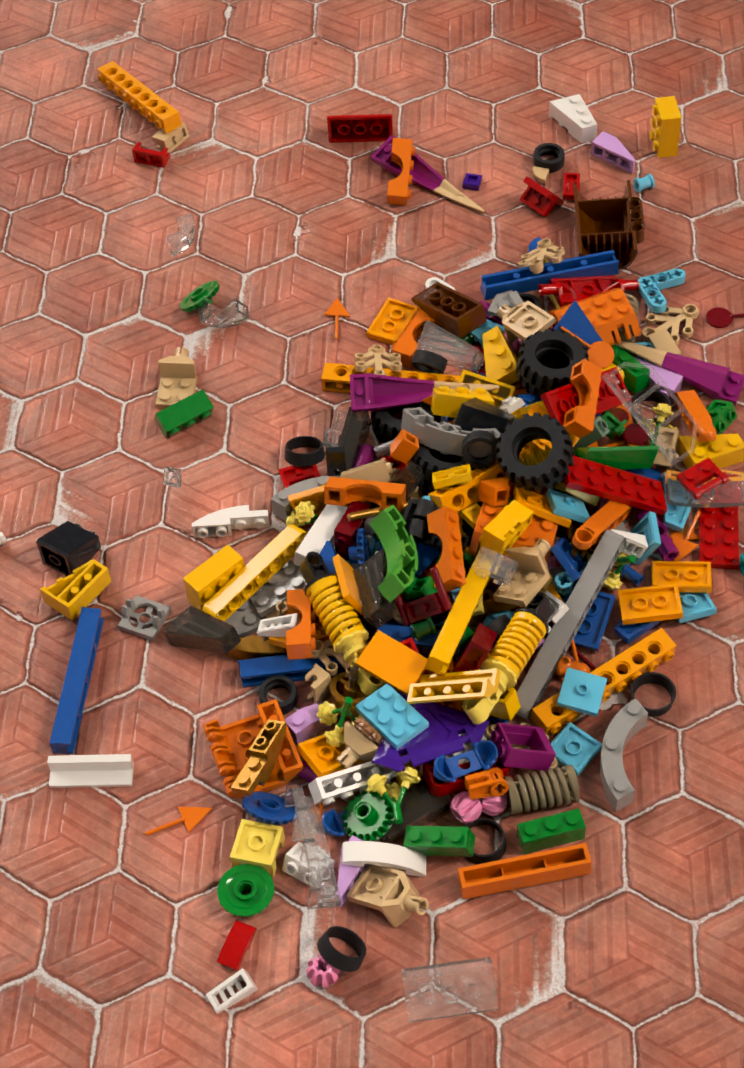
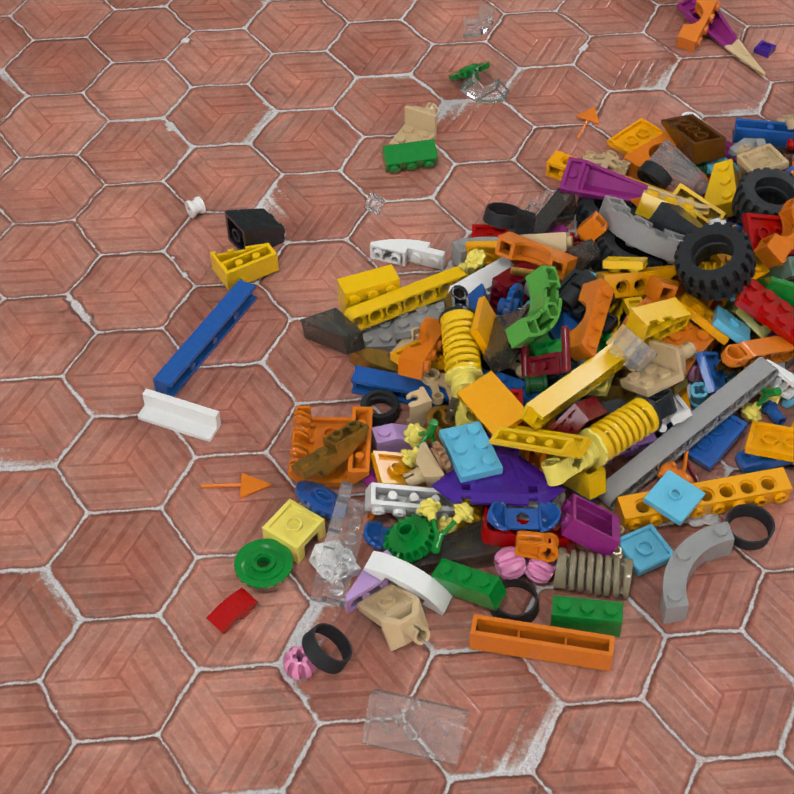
camera: 20 degrees right, 5 degrees down
light grey piece [118,595,171,641] -> none
white slope [206,968,258,1014] -> none
white slope [257,613,301,637] -> none
black tyre [462,430,498,469] -> none

